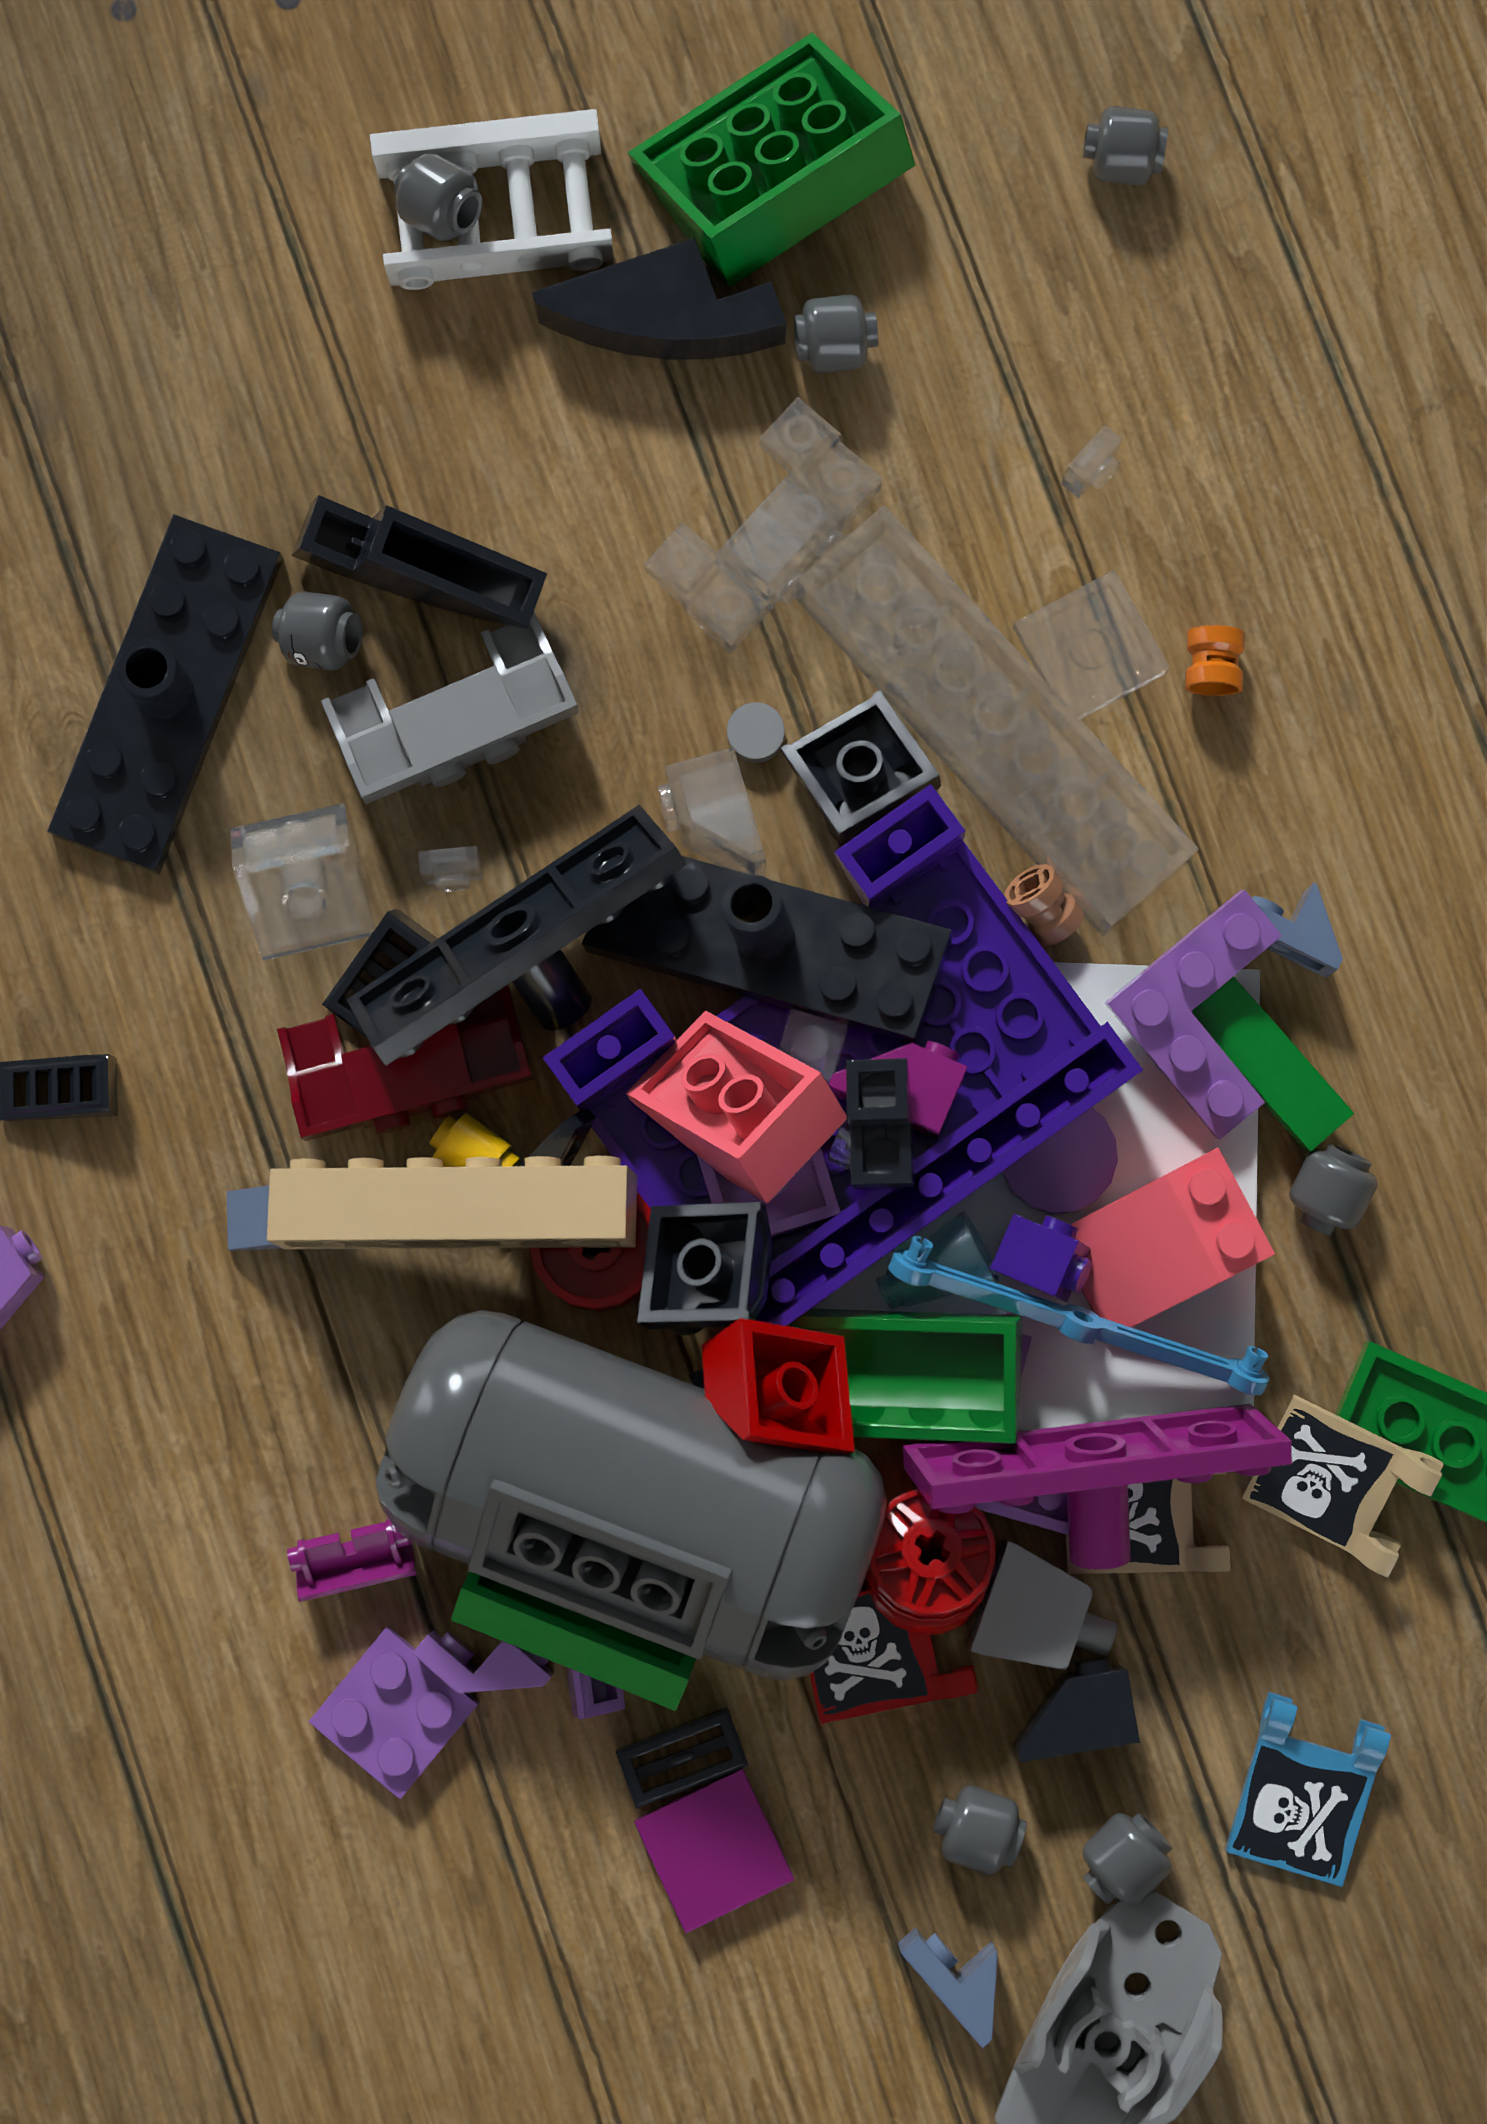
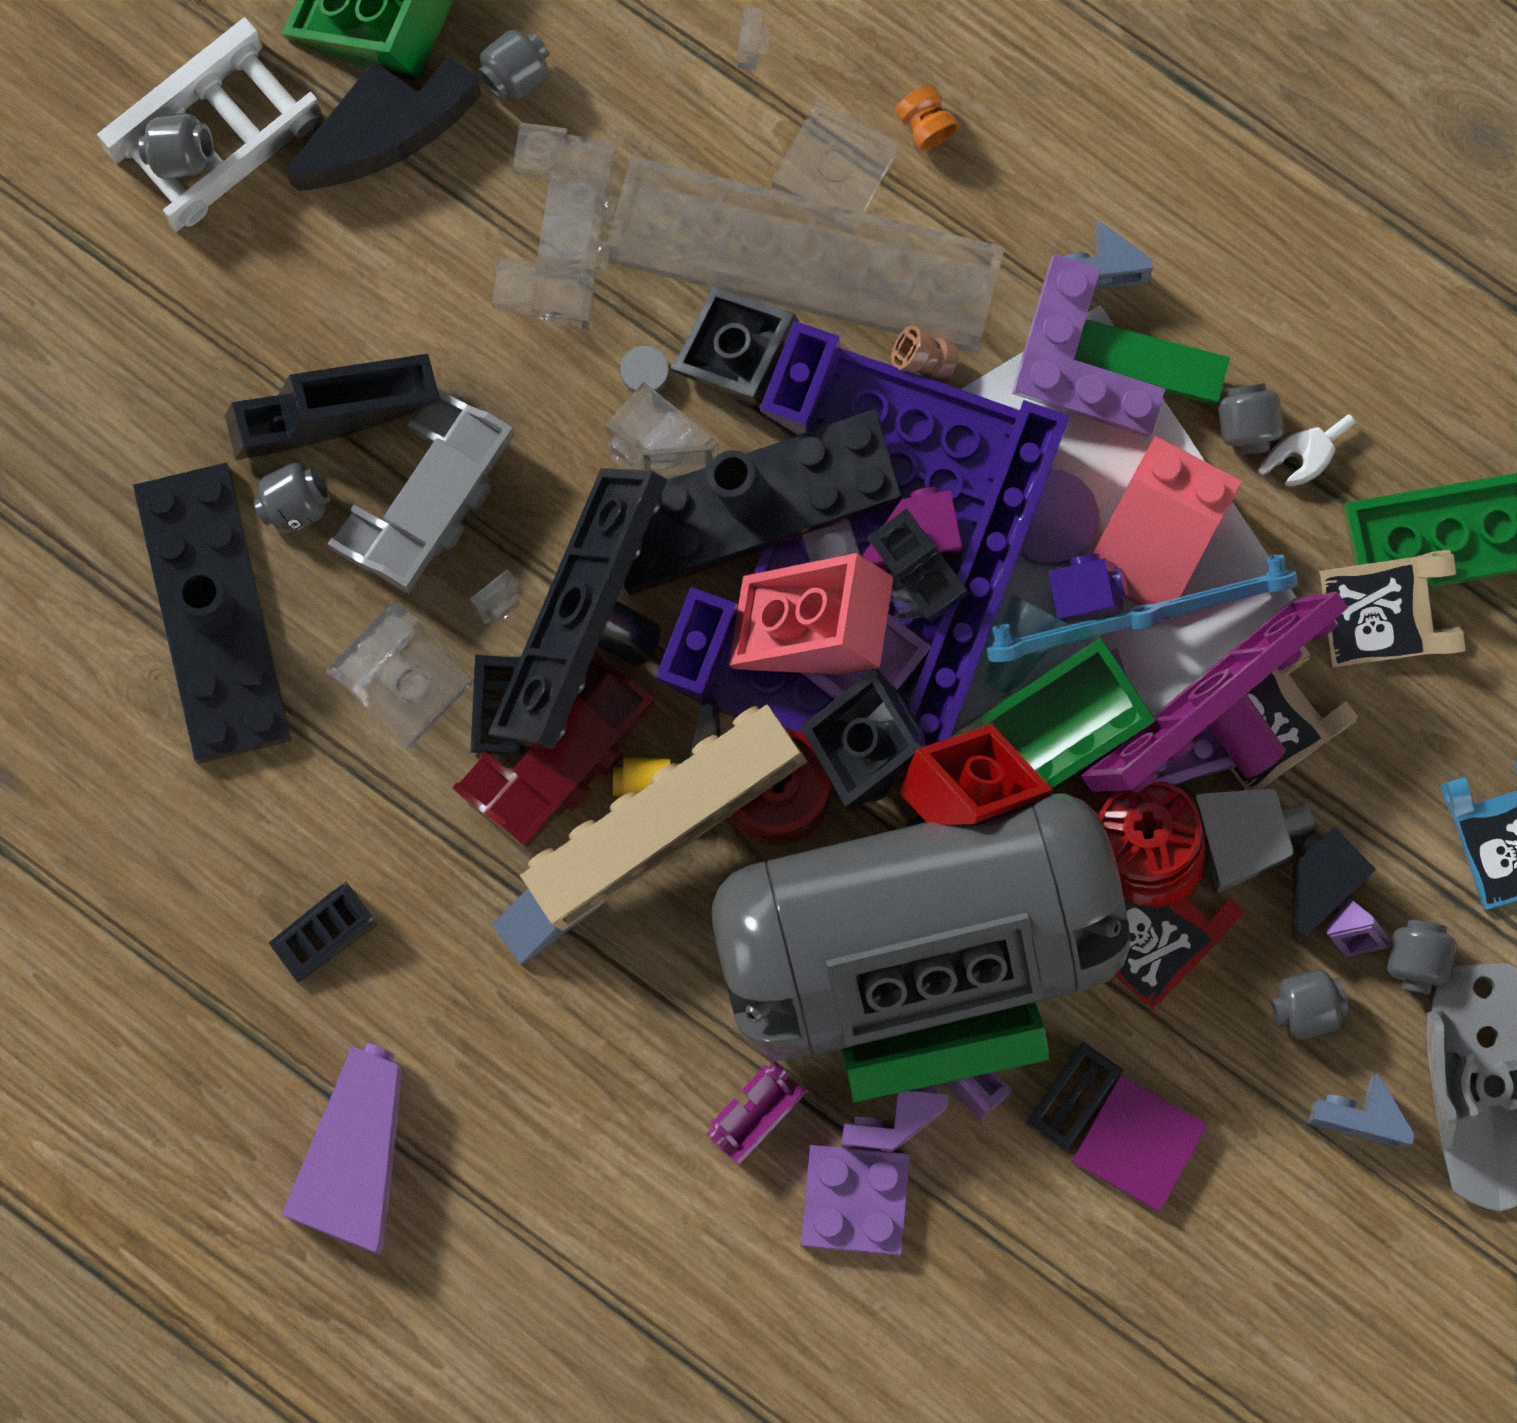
camera: 30 degrees left, 5 degrees down
none -> white hand [1258,414,1356,486]
none -> medium lavender slope [1327,897,1391,958]

